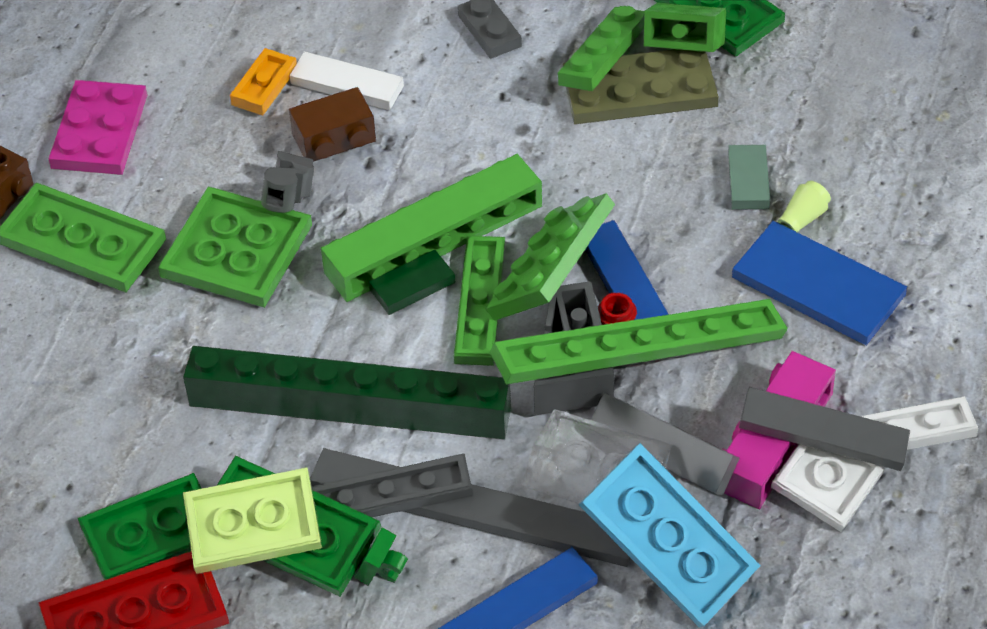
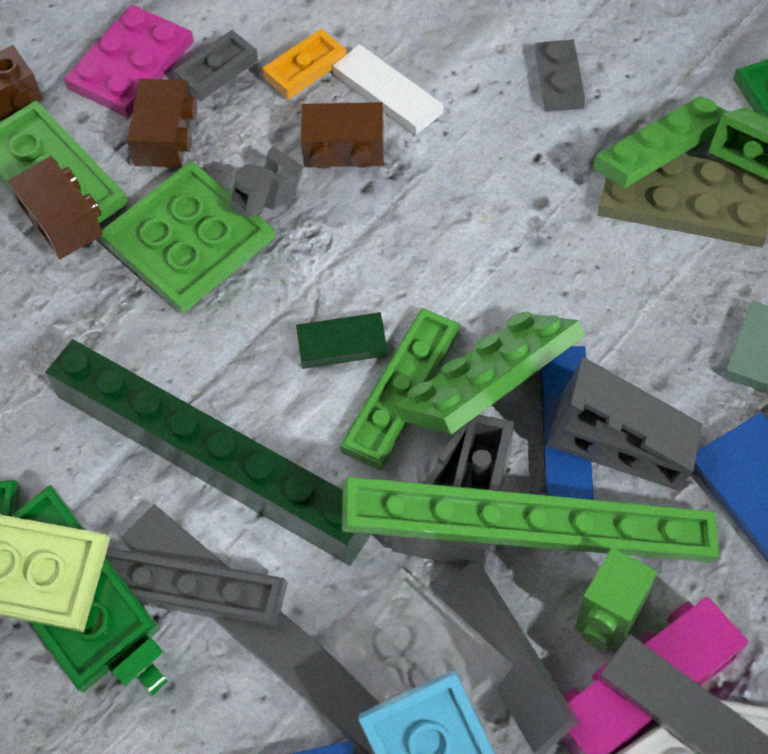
camera: 25 degrees right, 10 degrees up
bright green brick [321,153,542,302] -> none
red cone [598,293,637,325] -> none
none -> reddish brown brick [7,156,103,260]
none -> reddish brown brick [127,78,198,168]
none -> dark grey plate [173,30,258,102]
none -> dark grey wedge [546,357,702,490]
none -> bright green brick [575,547,658,652]

